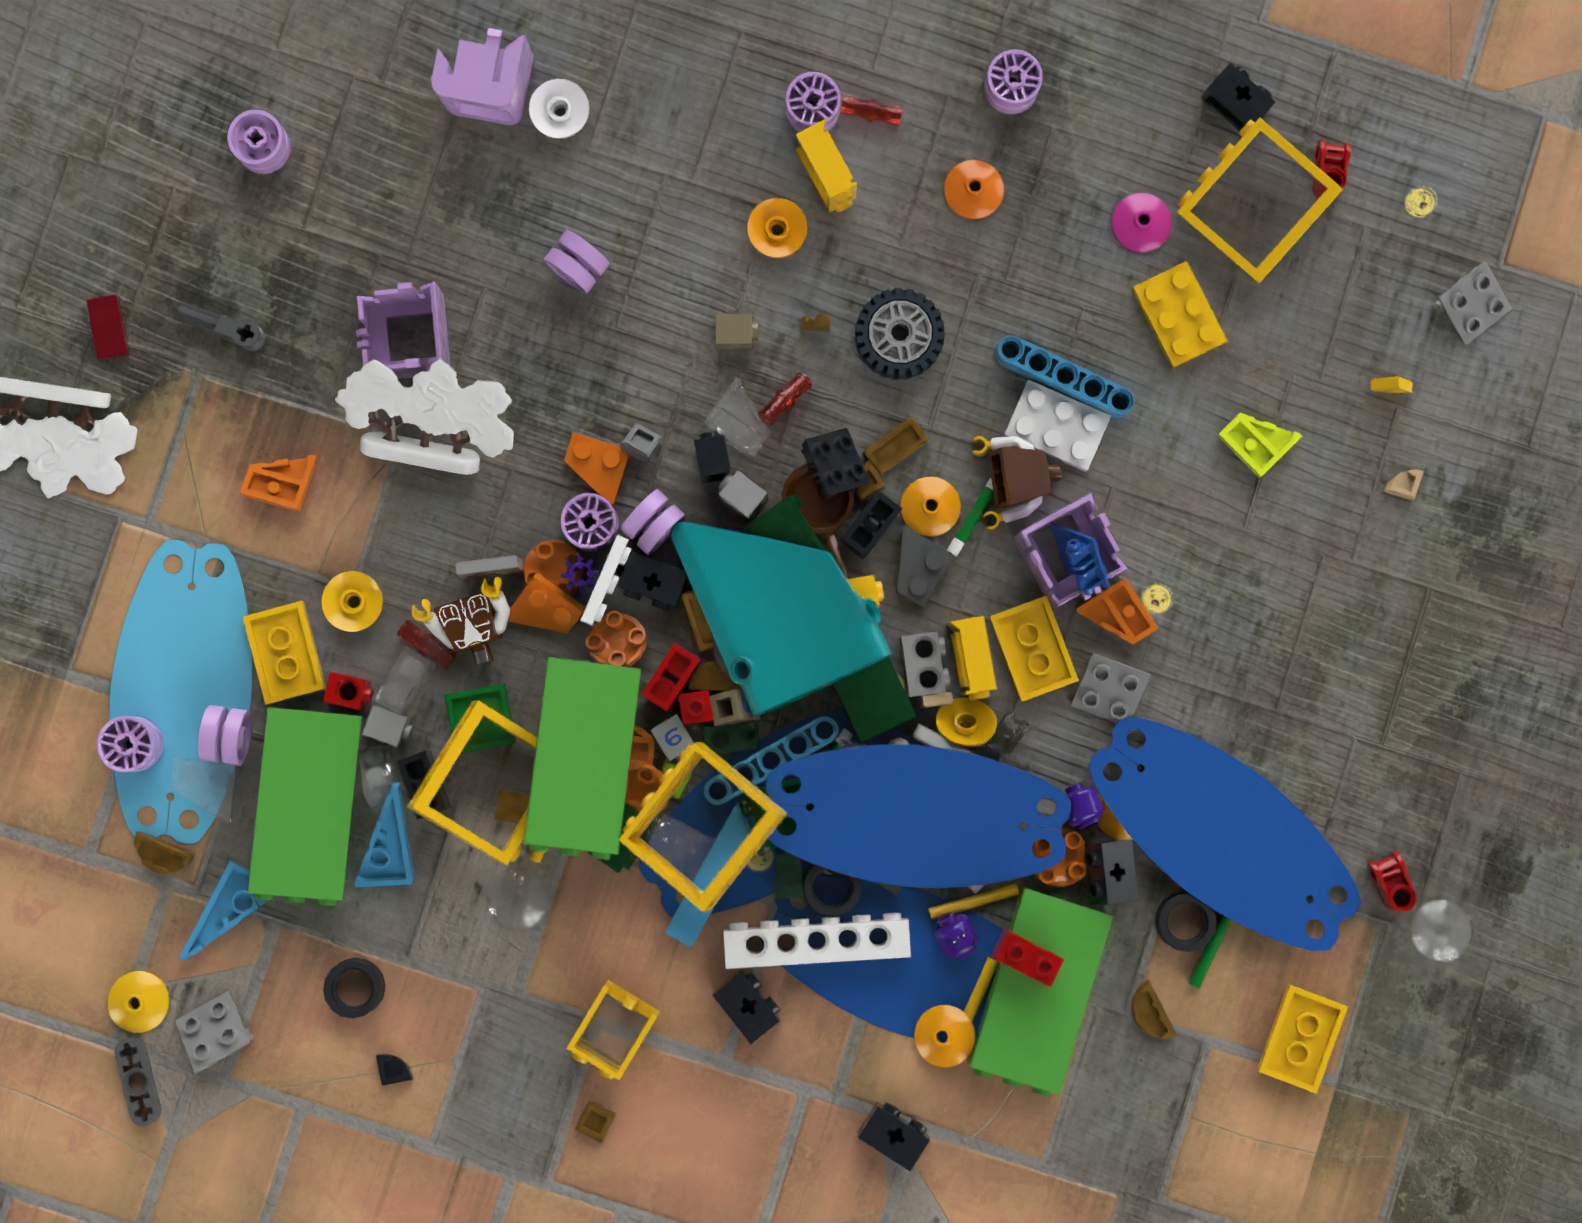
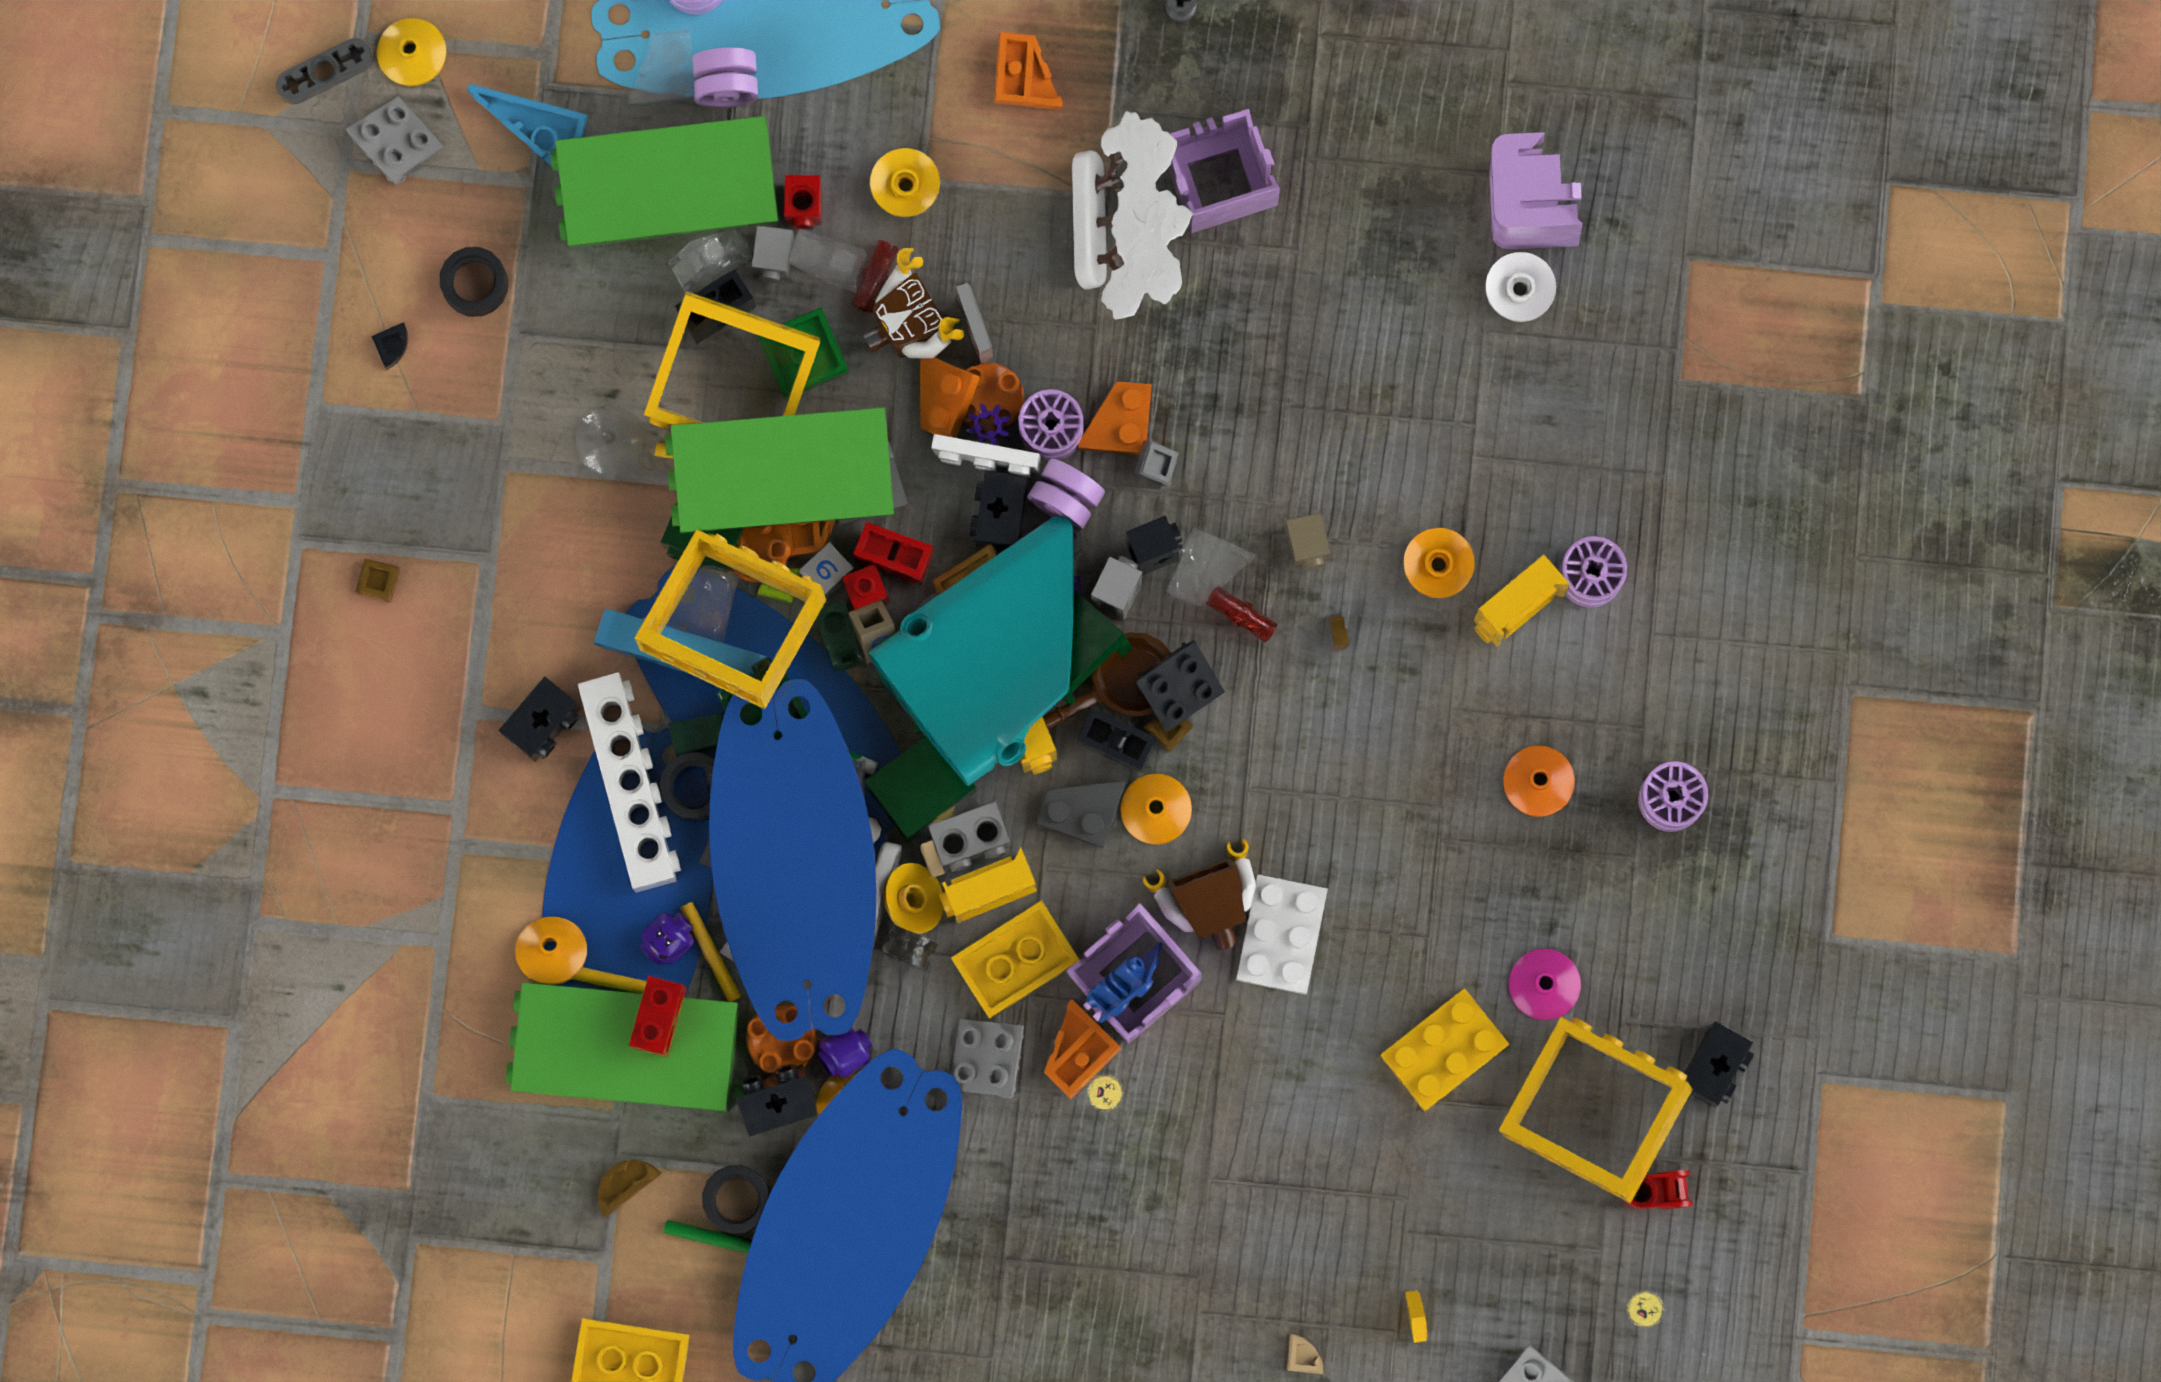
camera: 85 degrees right, 5 degrees down
pearl gold tile [134,831,196,874] -> none
yellow plate [243,601,326,705] -> none
dark azure wing [354,782,415,888] -> none
pearl gold tile [494,789,529,824] -> none
lavender wheel [543,229,610,294] -> none
window [566,980,660,1080] -> none
orange dish [585,610,647,667] -> none
pearl gold tile [688,660,742,691] -> none
dark azure beam [704,716,838,805] -> none
clear tile [746,849,774,872] -> none
clear red pin [840,95,903,127] -> none
wheel [855,288,945,380] -> none
black brick [857,1102,930,1172] -> none
pearl gold tile [862,416,929,476] -> none
green bar [946,477,994,557] -> none
dark azure beam [994,335,1135,419] -> none
neon yellow wing [1217,413,1303,478] -> none

